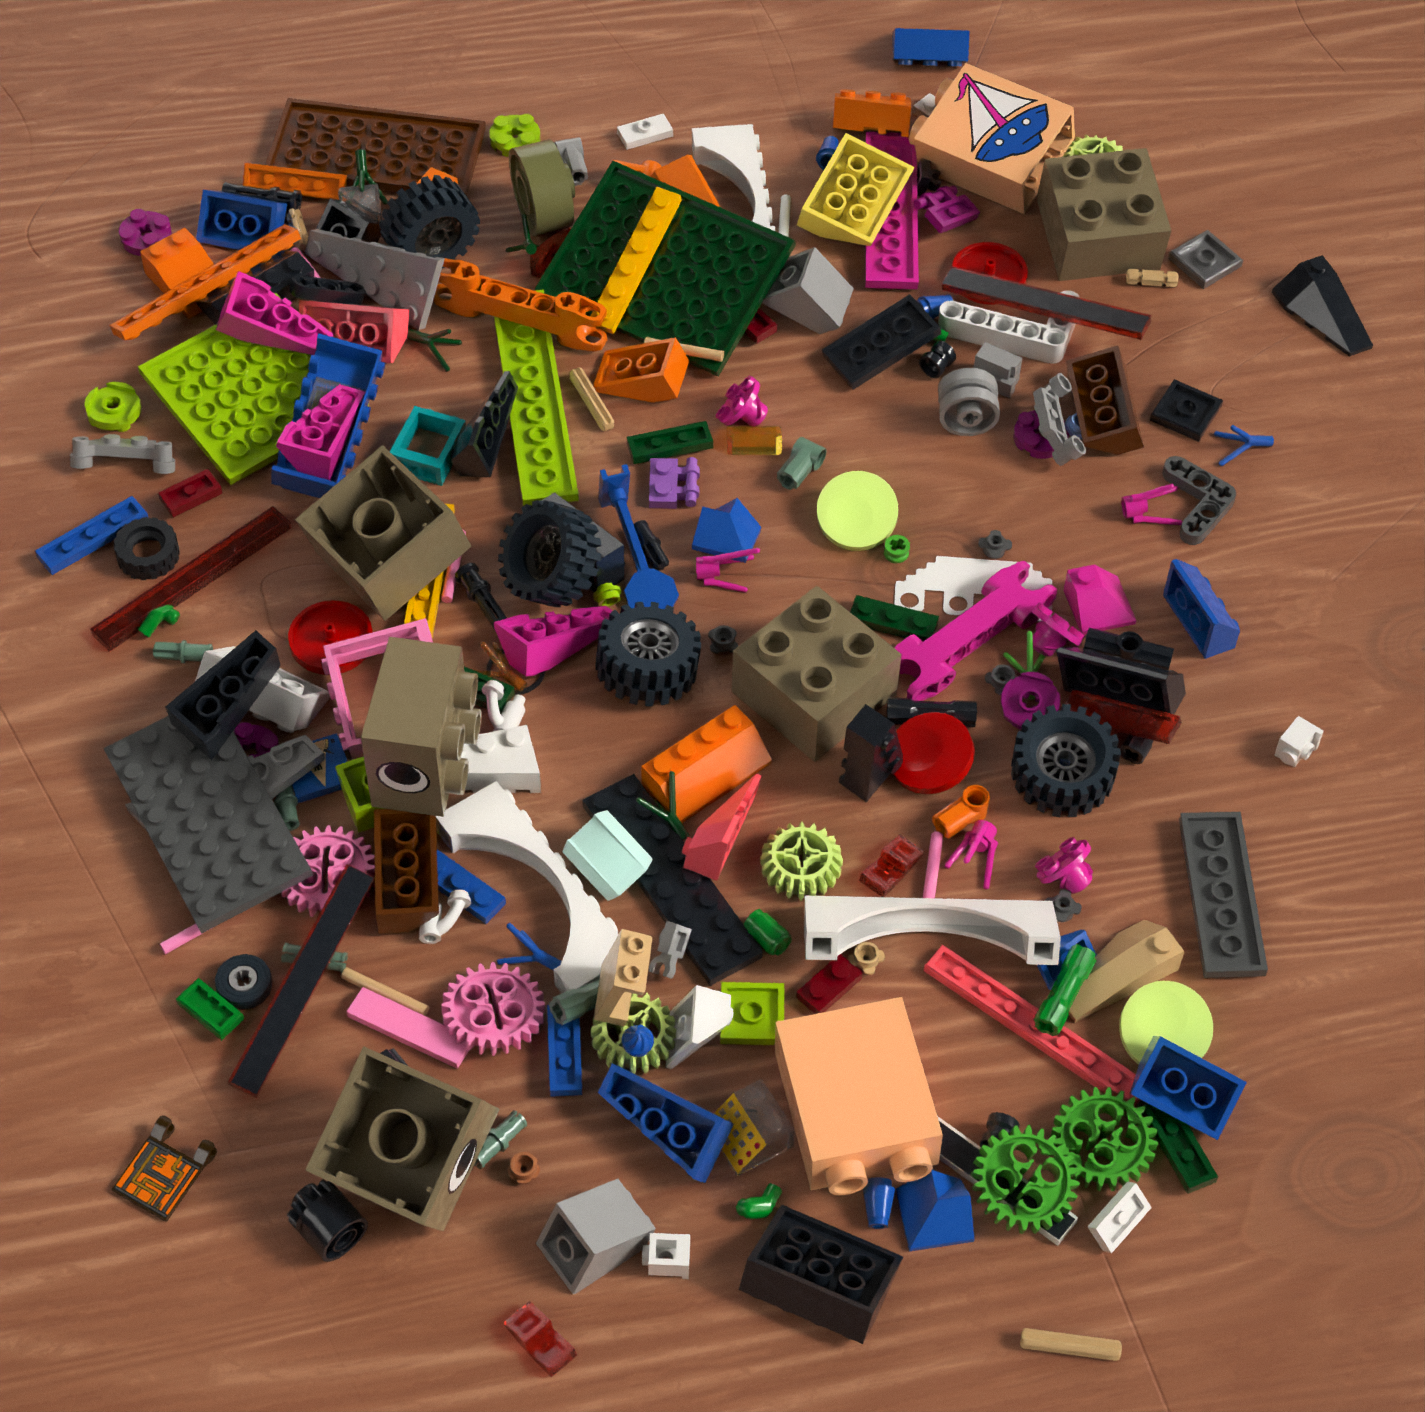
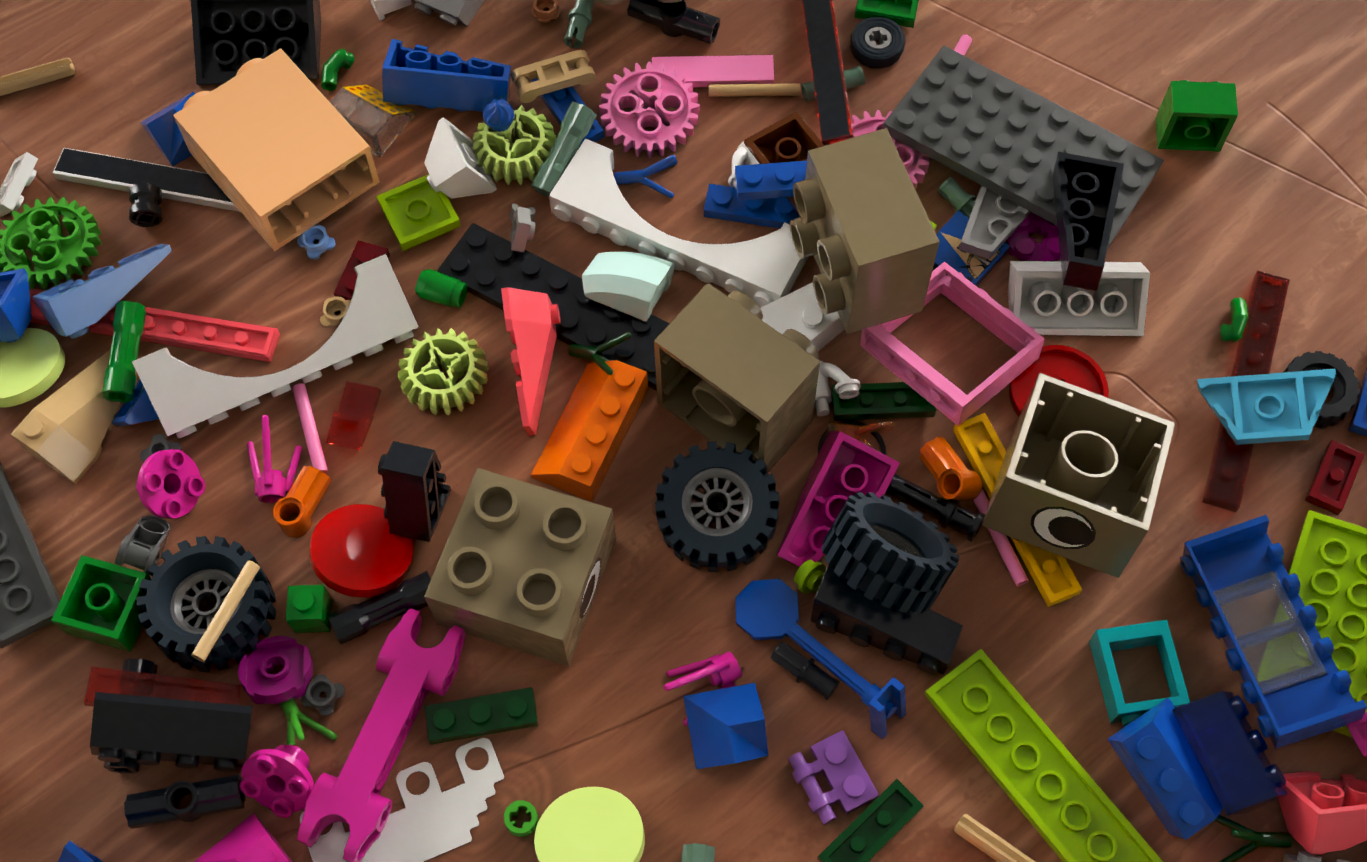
camera: 155 degrees right, 10 degrees up
sand green axle [153,640,213,664] -> none
dark pink wedge [276,384,366,480] -> none
black wedge [451,371,518,478] -> none
tan panel [594,929,652,1027] -> none
dark grey plate [708,625,738,654] -> none
bright green gear [971,1125,1080,1234] -> none
none -> medium blue wedge [32,244,172,339]
none -> green brick [51,555,152,652]
none -> dark grey piece [115,515,171,576]
none -> tan bar [191,560,260,662]
none -> green brick [286,585,332,633]
none -> tan plate [511,49,596,103]
none -> dark tan brick [654,283,820,474]
none -> blue plate [735,161,807,200]
none -> orange piece [919,437,982,501]
none -> blue slope [1107,698,1232,840]
none -> green brick [1156,80,1238,152]
none -> clear blue slope [1173,691,1287,815]
none -> medium azure wing [1197,369,1336,445]

